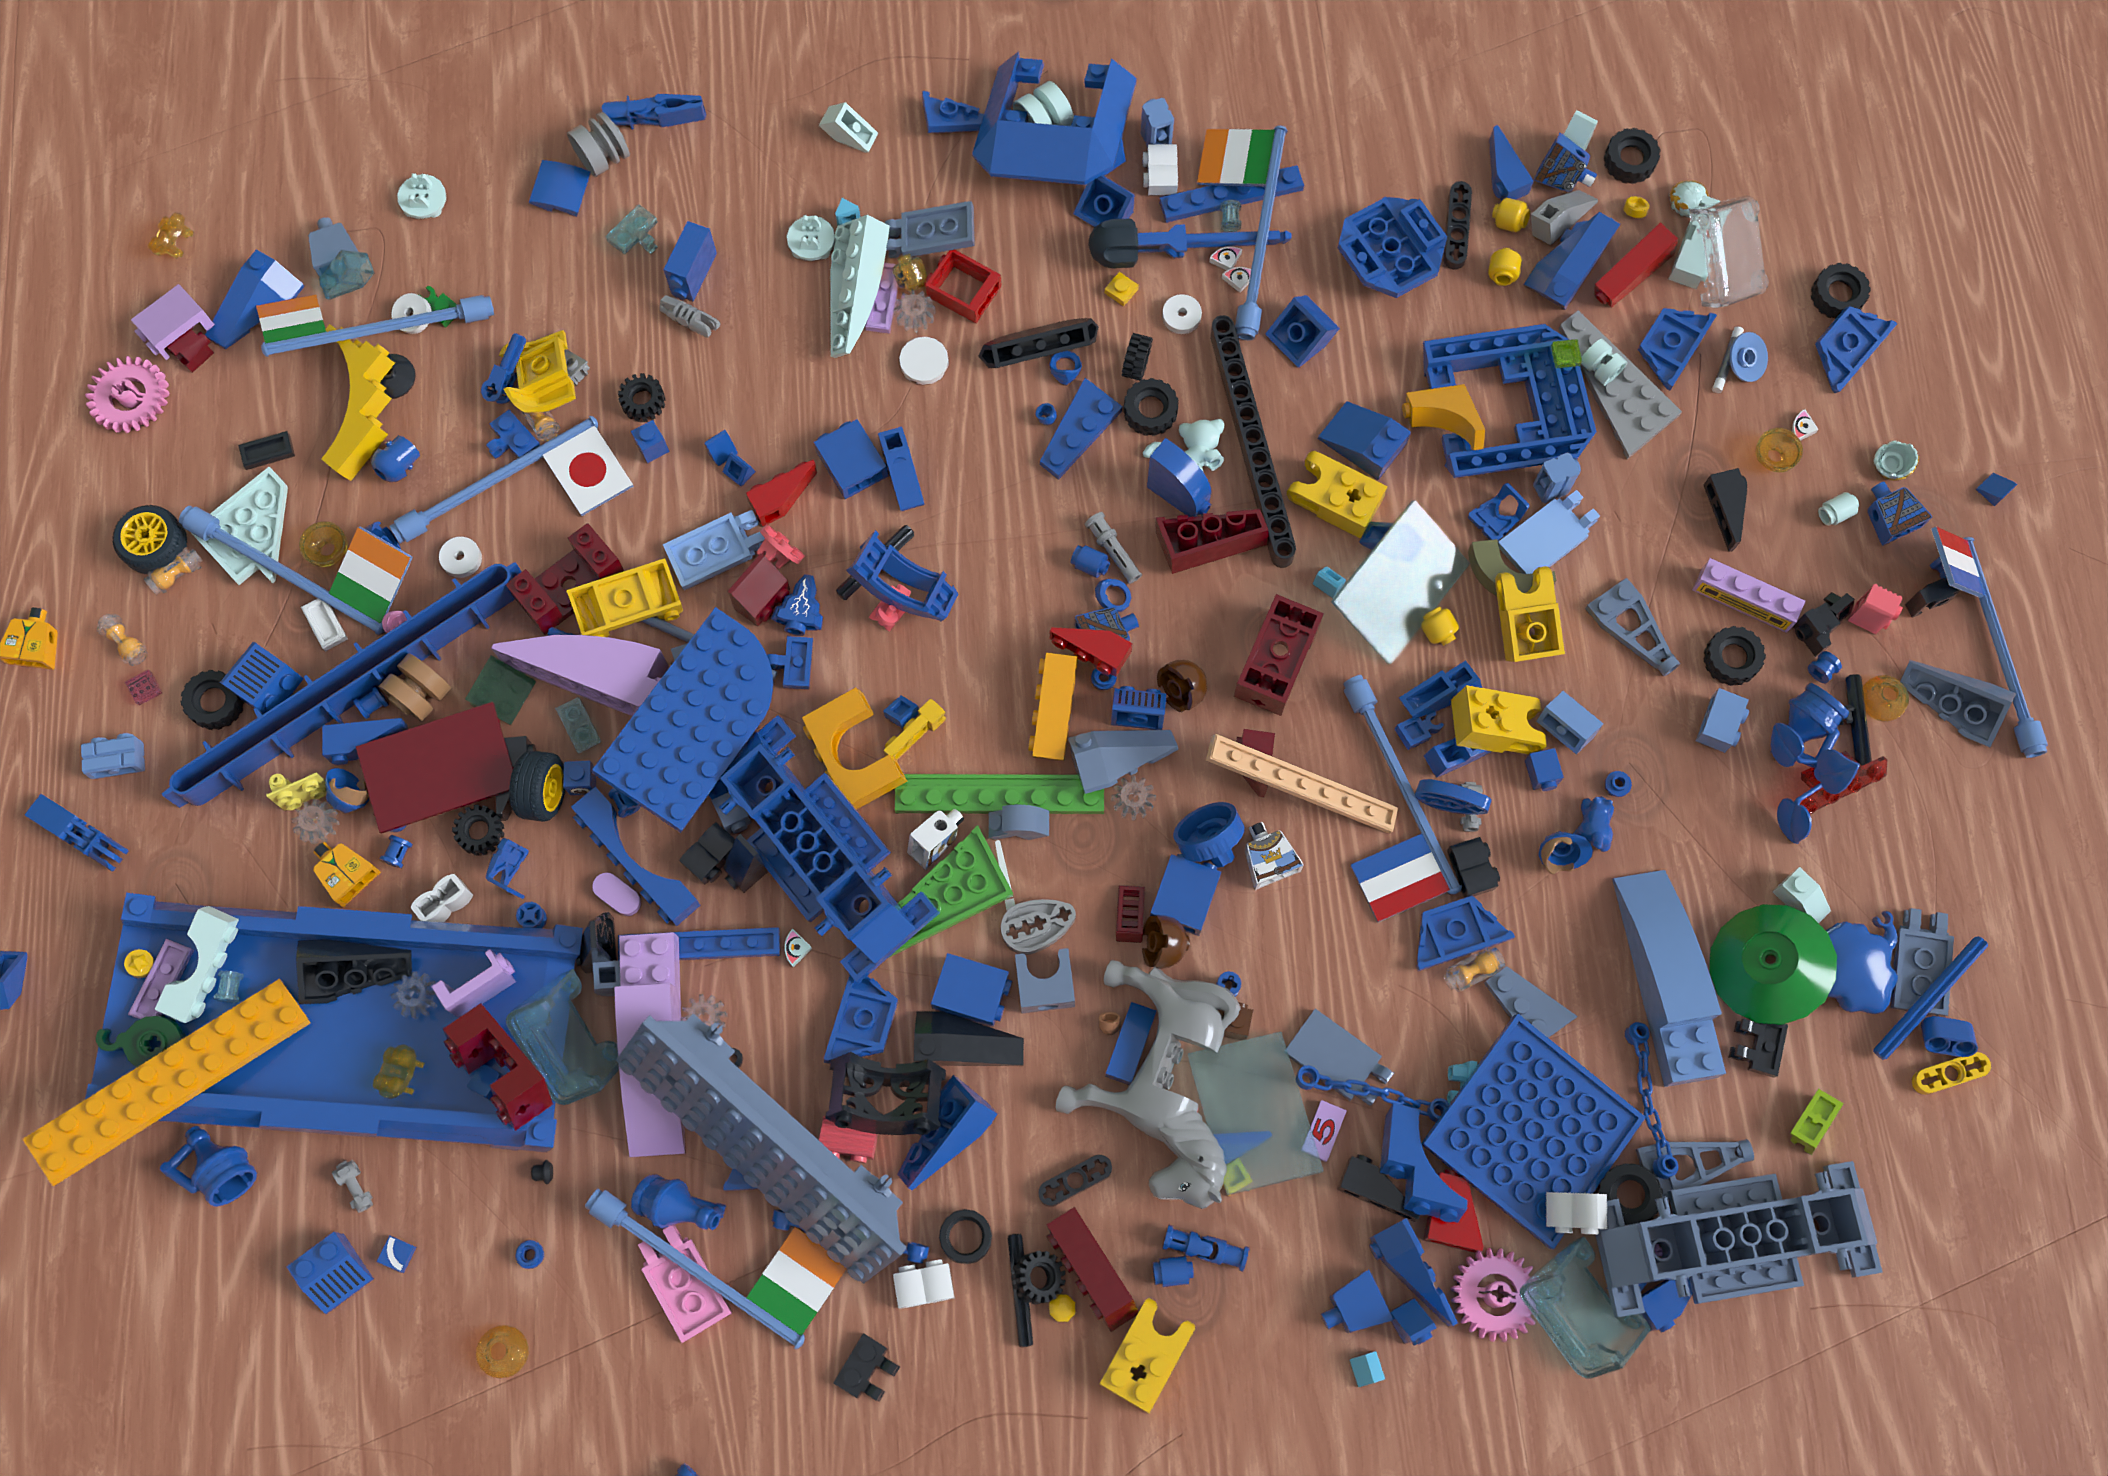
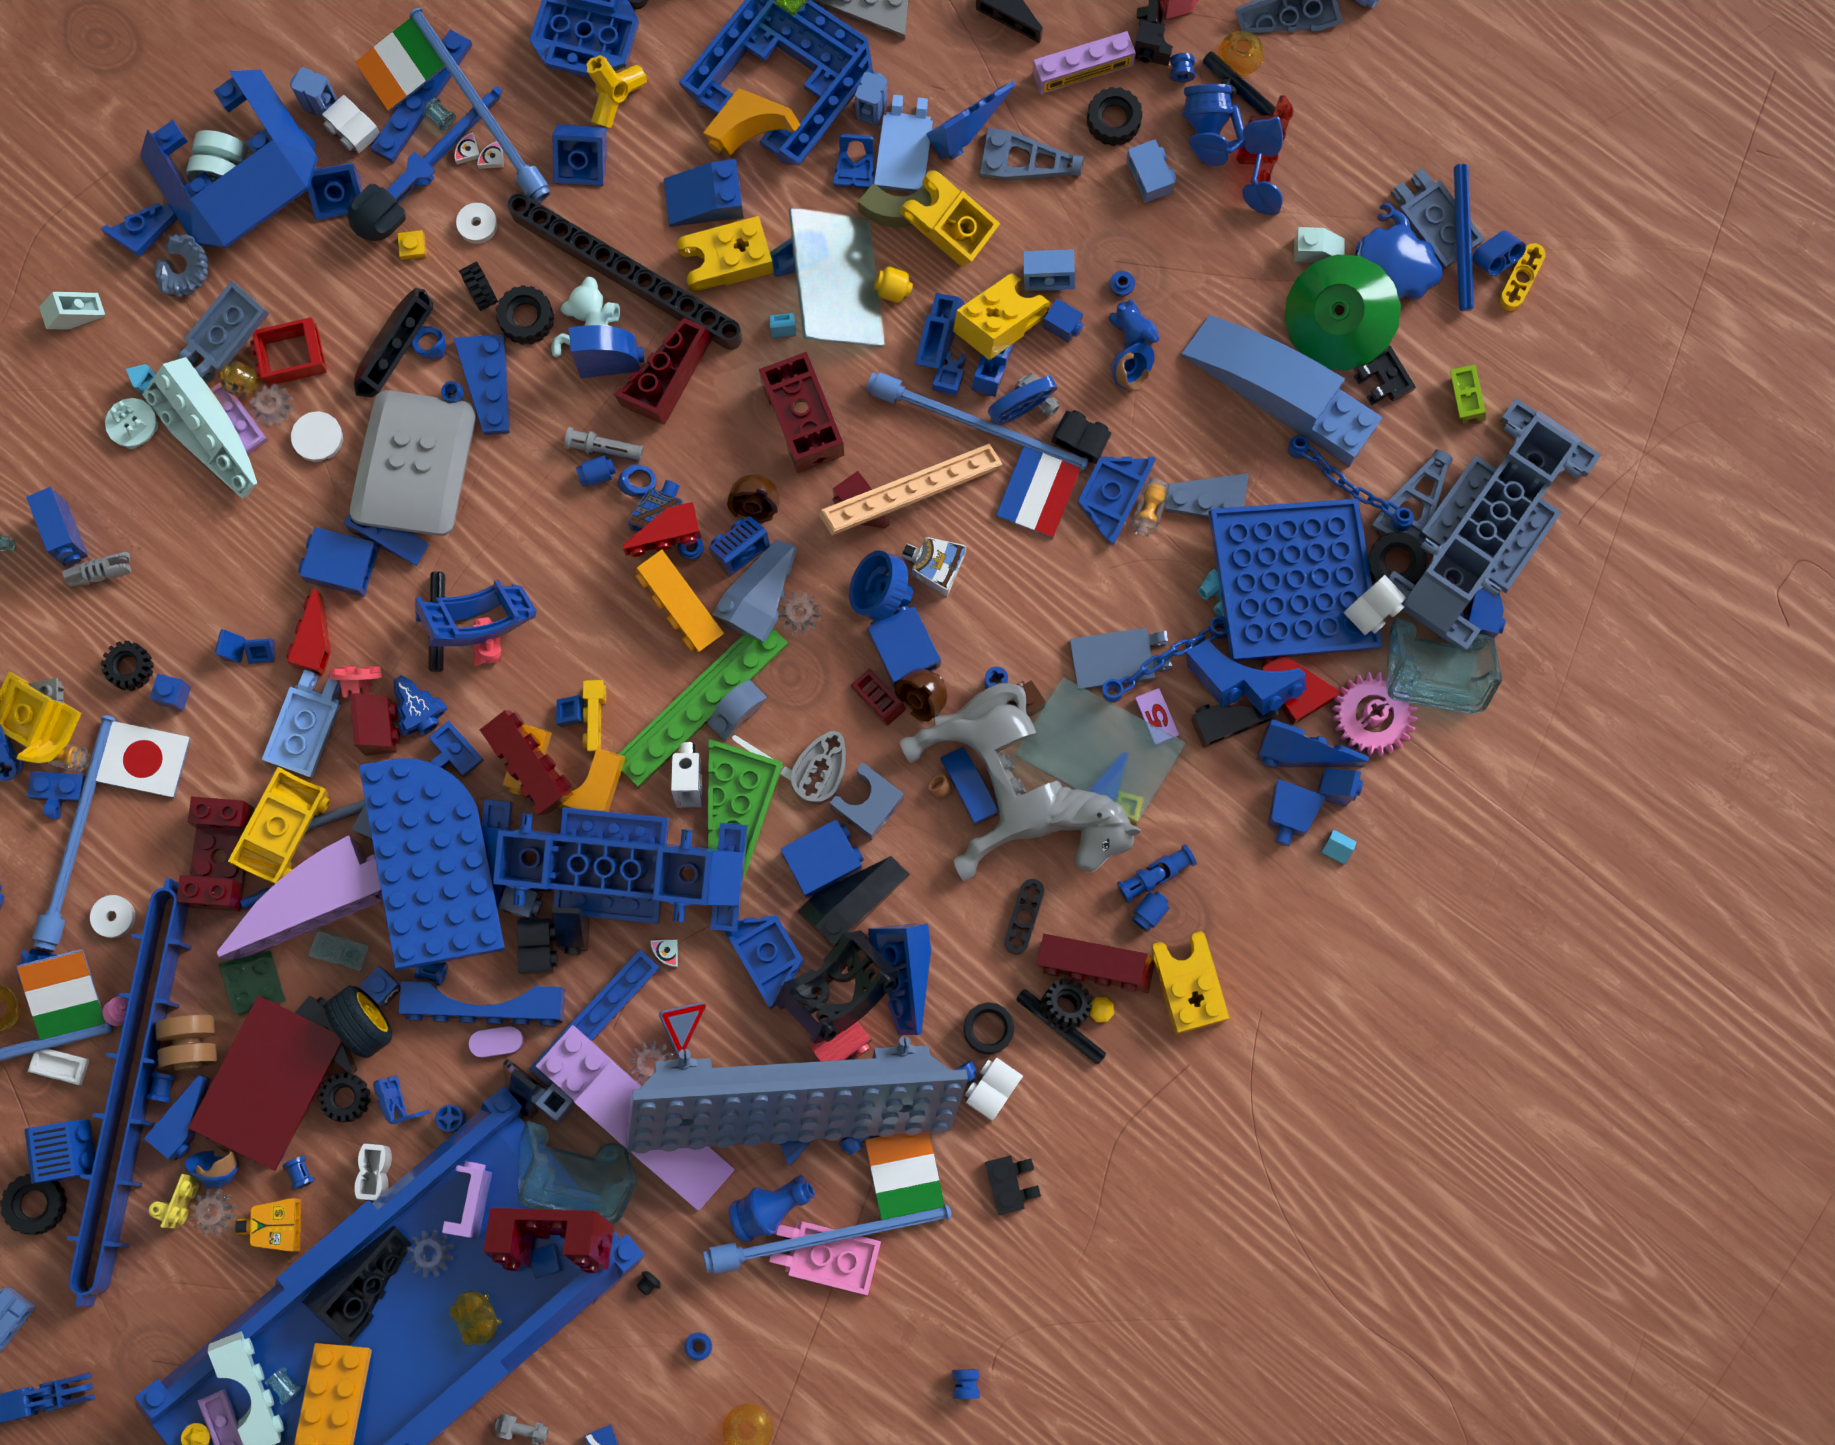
camera: 45 degrees left, 5 degrees up
none -> sand blue piece [154,234,209,297]
none -> light grey wedge [350,390,477,536]
none -> dark red wedge [479,710,574,815]
none -> yellow piece [586,55,647,128]
none -> piece [659,1002,706,1056]
none -> blue wedge [926,81,1015,160]

